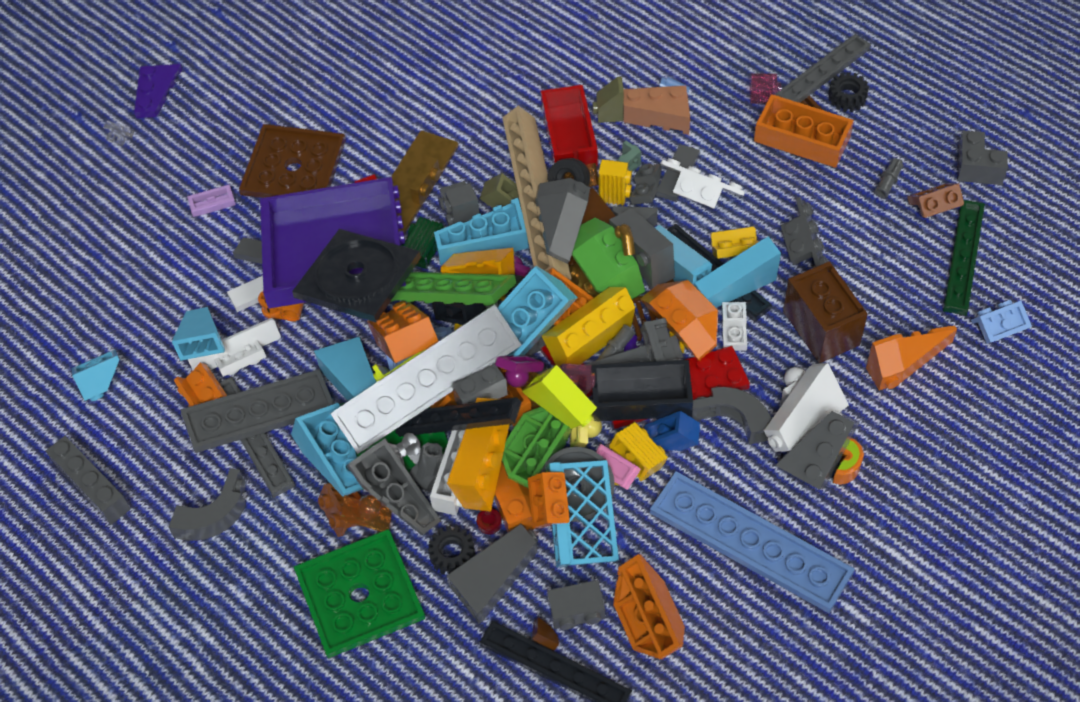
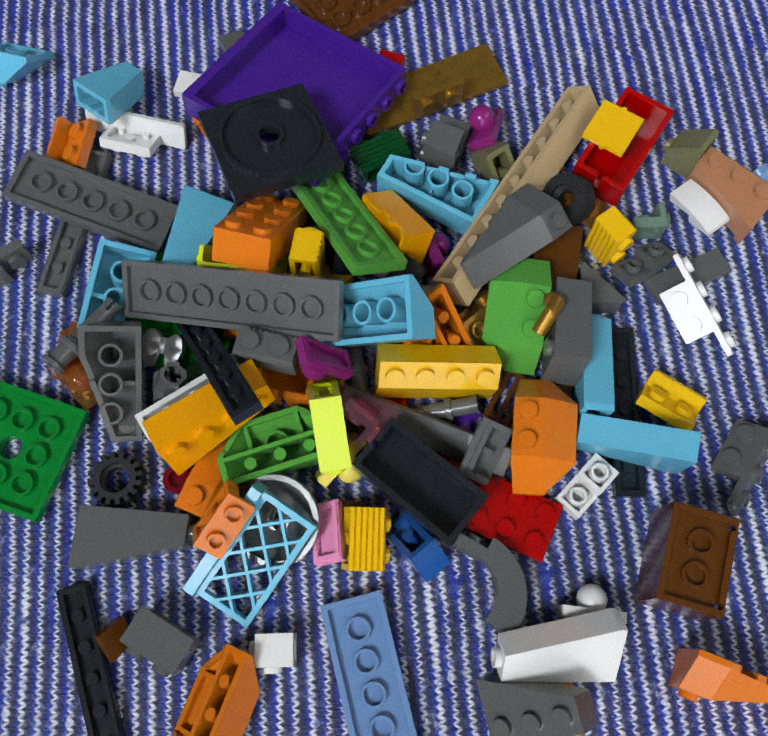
camera: 40 degrees right, 15 degrees up
none -> dark grey pin [41,297,122,375]
none -> white brick [249,633,297,674]
none -> yellow brick [288,227,326,277]
none -> magenta tile [467,105,504,151]
none -> yellow piece [581,99,644,157]
none -> white slope [670,179,730,236]

